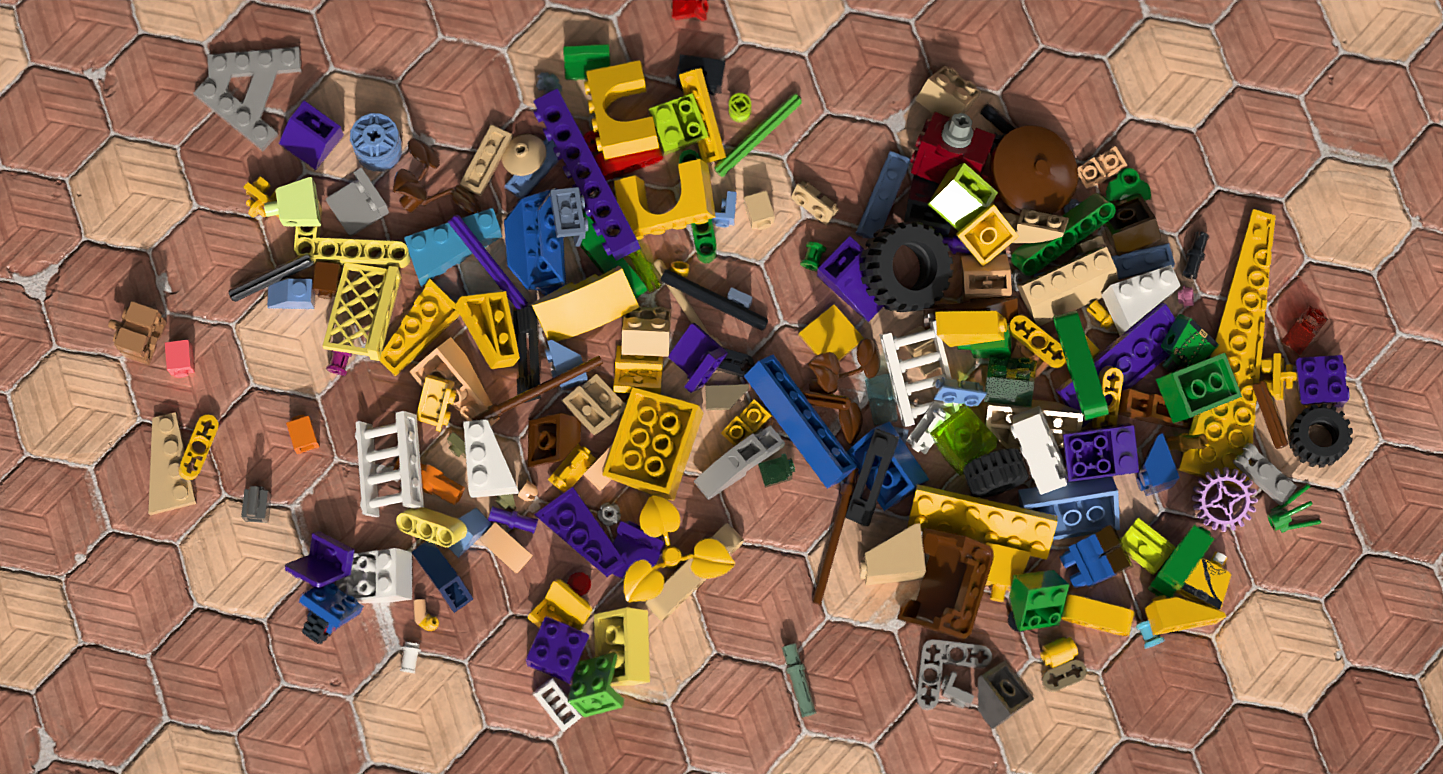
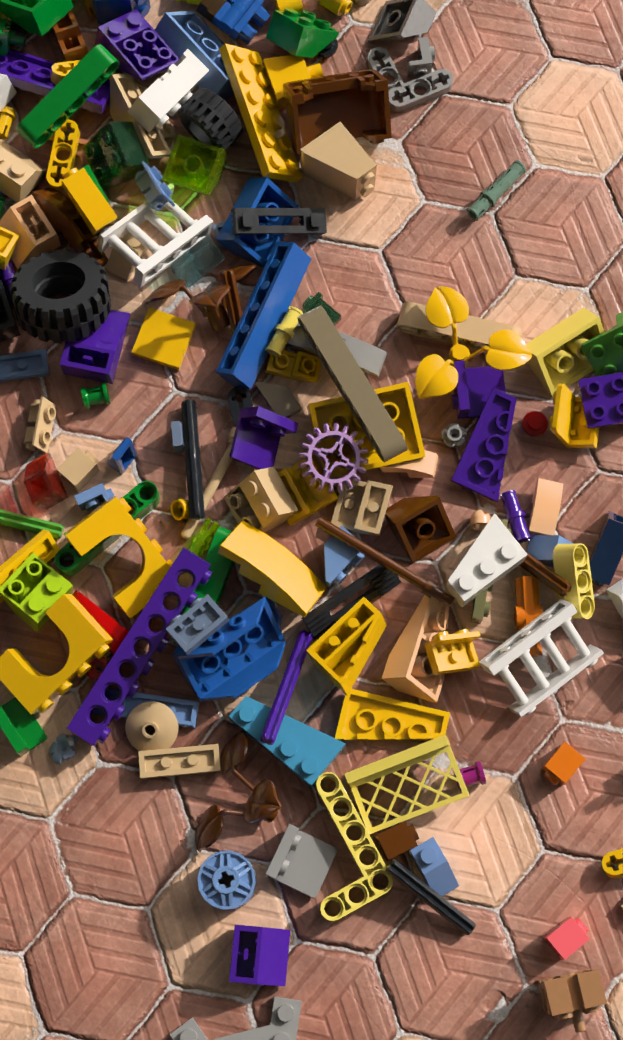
camera: 120 degrees left, 0 degrees up
yellow hips [243,177,279,218] -> none
yellowish green torso [264,177,321,226] -> none
yellow hinge [548,444,596,493] -> none
reddish brown bar [812,468,859,605] -> none
white hinge [906,403,953,454] -> none
none -> clear red slope [24,453,68,509]
none -> blue slope [107,437,137,474]
none -> light yellow pin [265,306,303,357]
none -> dark tan beam [297,305,408,462]
none -> lavender gear [298,423,369,494]
none -> reddish brown axle [519,550,571,596]

